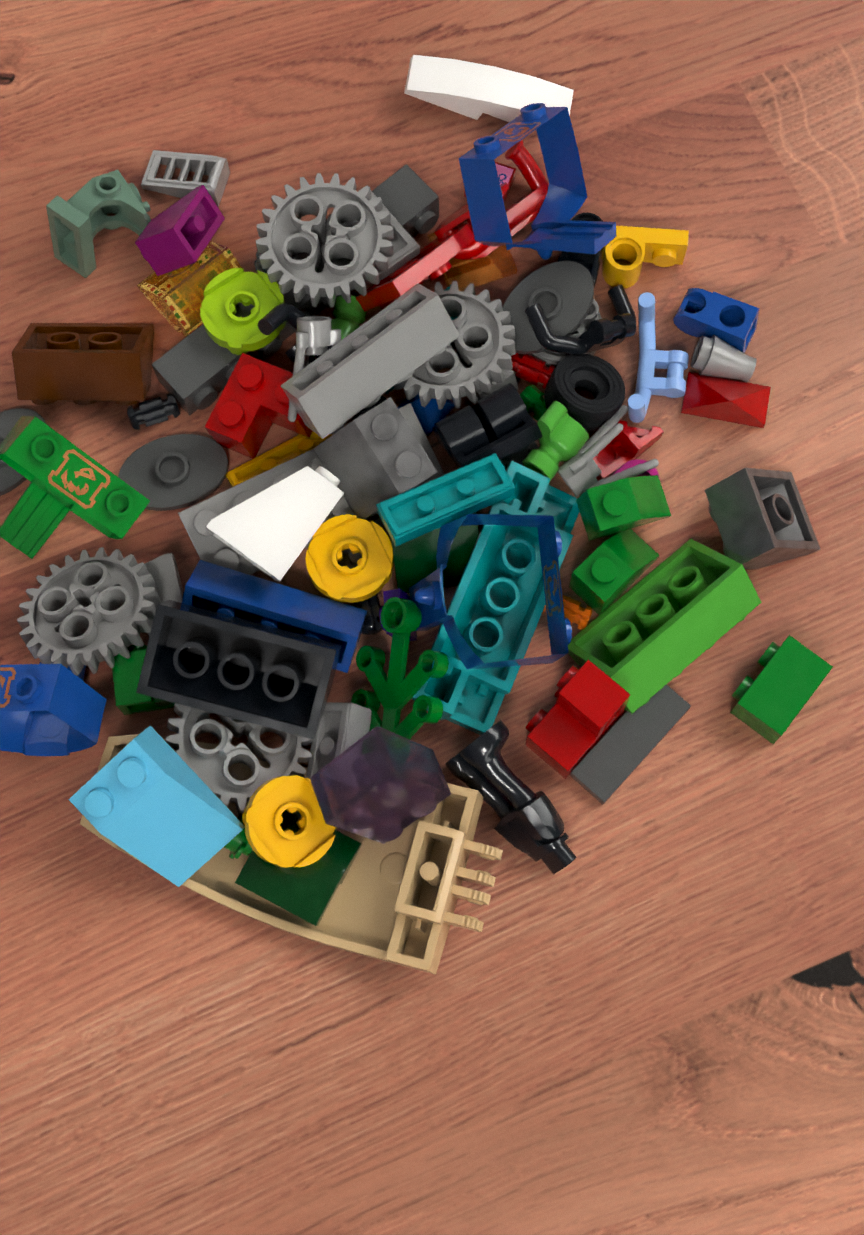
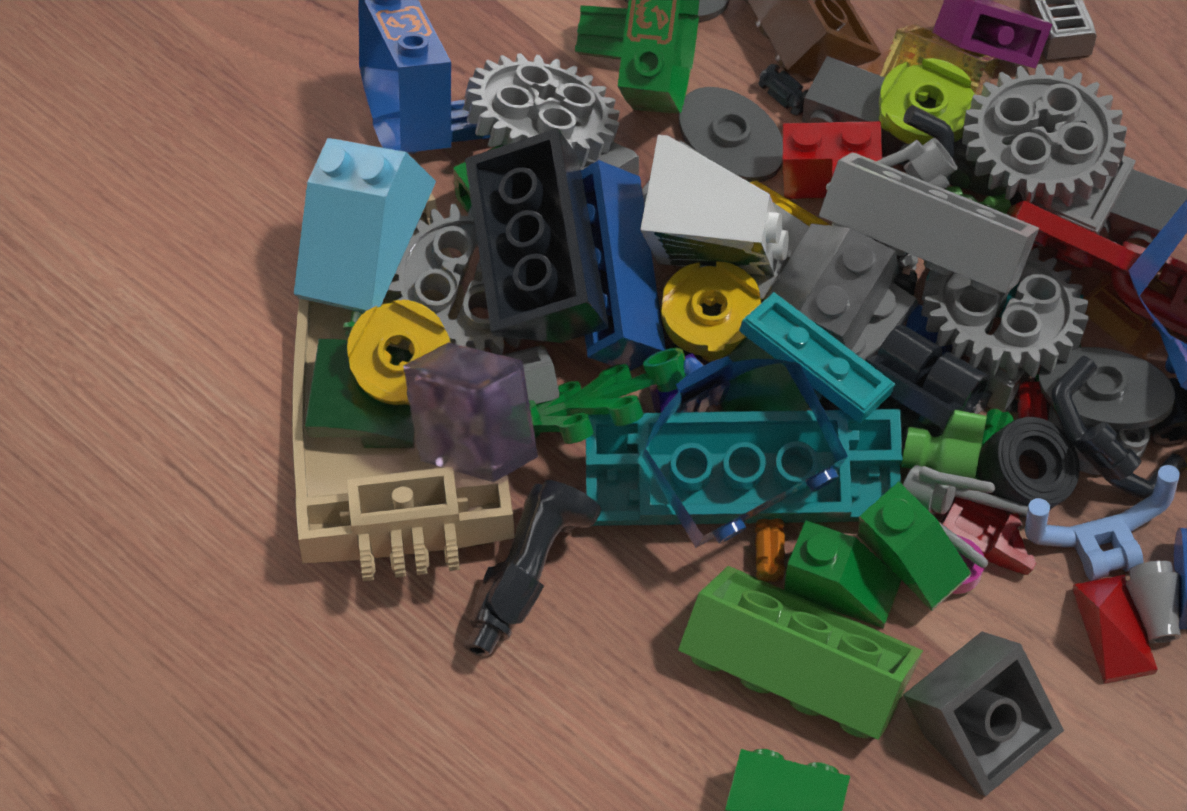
camera: 65 degrees right, 15 degrees down
red brick [525,659,630,779] -> none
dark grey tile [570,684,691,805] -> none

